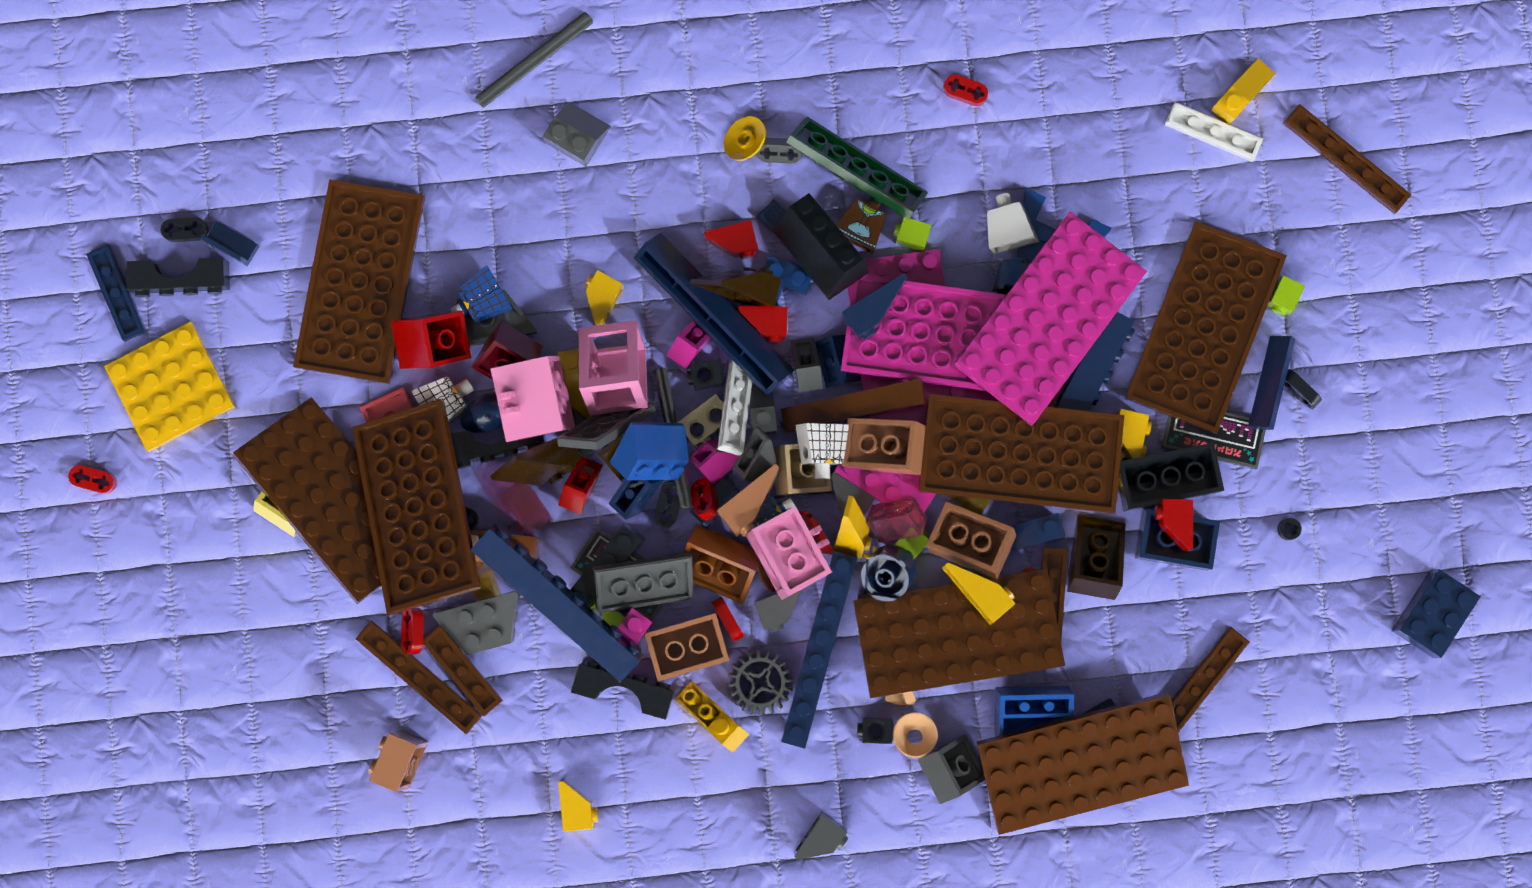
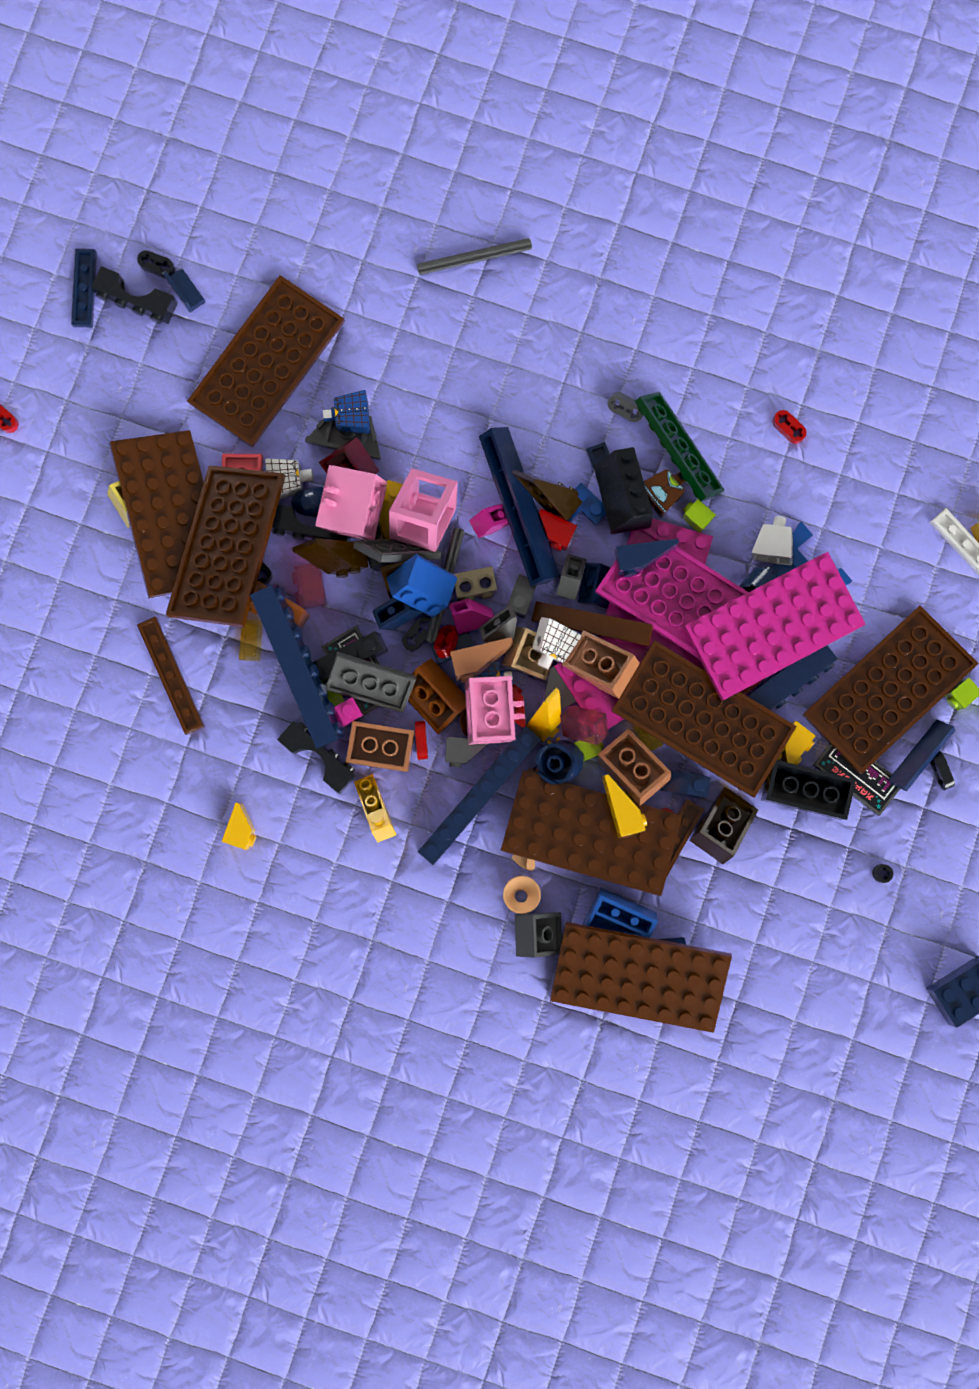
camera: 25 degrees right, 0 degrees up
yellow plate [104,321,236,452] -> none
nougat brick [368,731,428,792] -> none
red slope [391,310,472,369] -> none
red beam [401,608,424,654] -> none
reddish brown plate [423,625,504,717] -> none
dark grey wing [433,590,521,655] -> none
dark grey slope [543,102,611,167] -> none
red slope [558,456,603,515] -> none
yellow slope [585,270,624,326] -> none
black brick [686,359,723,391] -> none
red slope [704,220,758,260] -> none
white tile [717,360,752,456] -> none
yellow dish [724,116,766,161] -> none
dark grey gear [727,649,794,716] -> none
dark grey slope [794,811,848,860] -> none
black brick [857,717,893,744] -> none
dark blue brick [1135,509,1220,571] -> none
red slope [1155,499,1193,551] -> none
reddish brown tile [1171,626,1250,733] -> none

